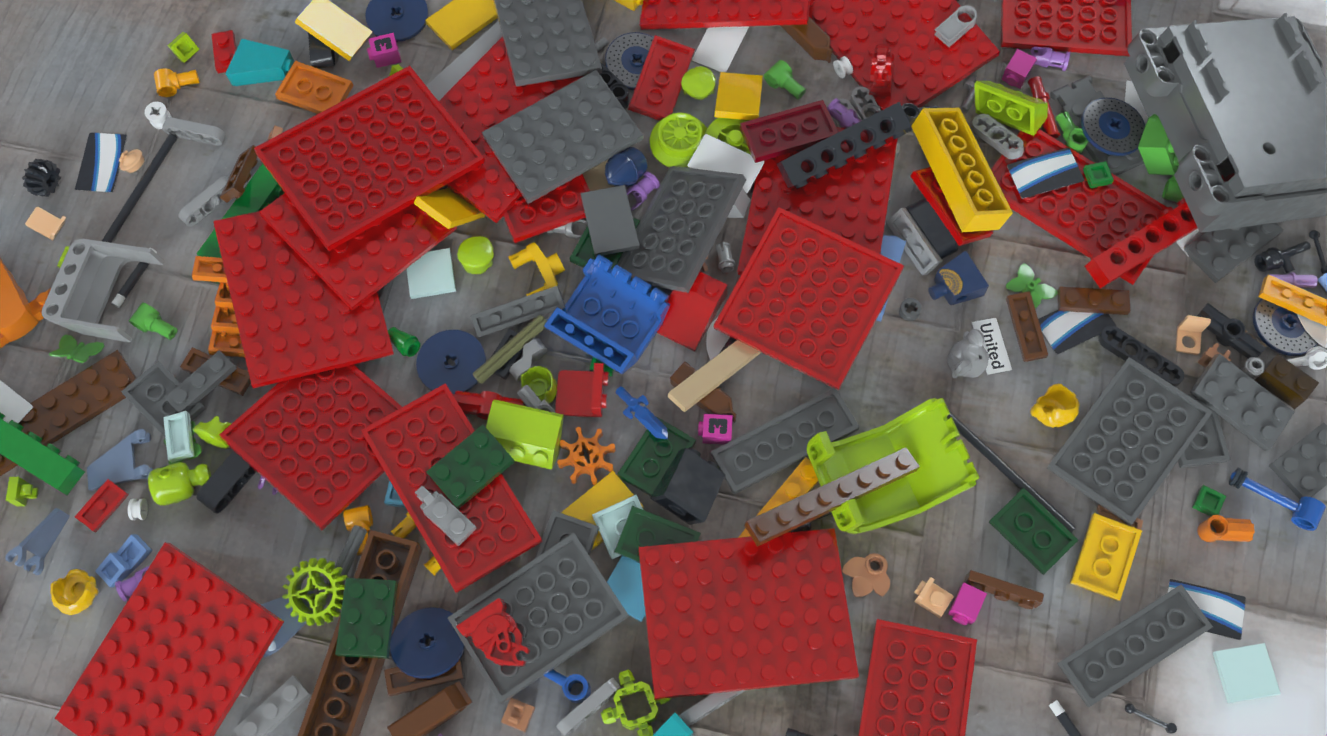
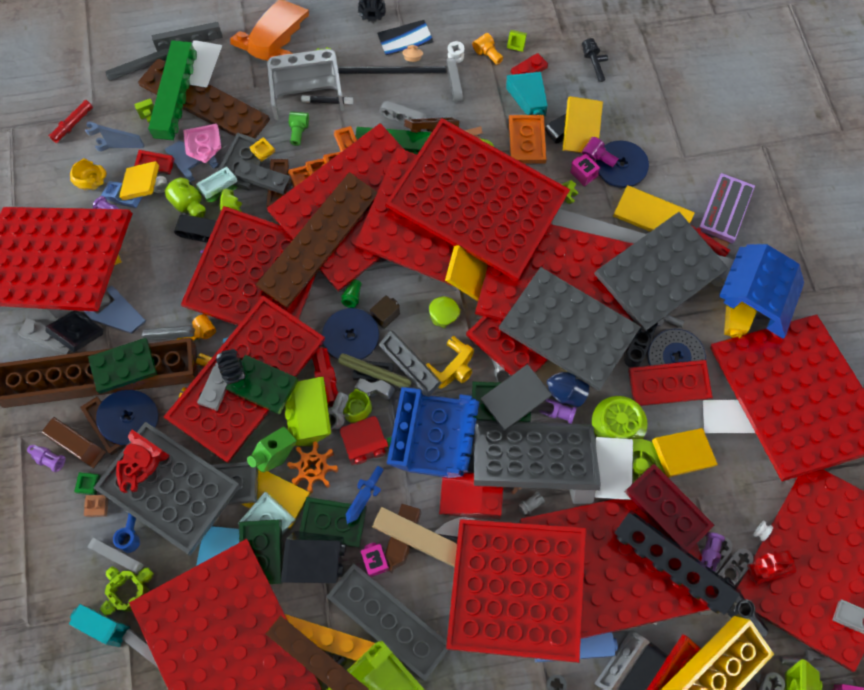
camera: 65 degrees right, 0 degrees up
light nougat bracket [25,207,66,241] -> none
bright green piece [49,335,105,363] -> none
lime gear [282,558,348,626] -> none
light aqua tile [407,248,456,299] -> none
lime hair [681,66,716,100] -> none
bright green pin [764,60,806,100] -> none
reddish brown piece [780,17,832,63] -> none
none -> black plate [46,310,104,352]
none -> green tile [74,472,101,495]
none -> yellow tile [119,161,159,201]
none -> bright pink tile [183,124,222,163]
none -> black gear [217,349,245,384]
none -> bright green torso [247,427,297,473]
none -> yellow tile [250,137,275,162]
none -> reddish brown plate [256,172,377,308]
none -> dark brown brick [370,295,400,329]
none -> magenta pin [582,137,619,168]

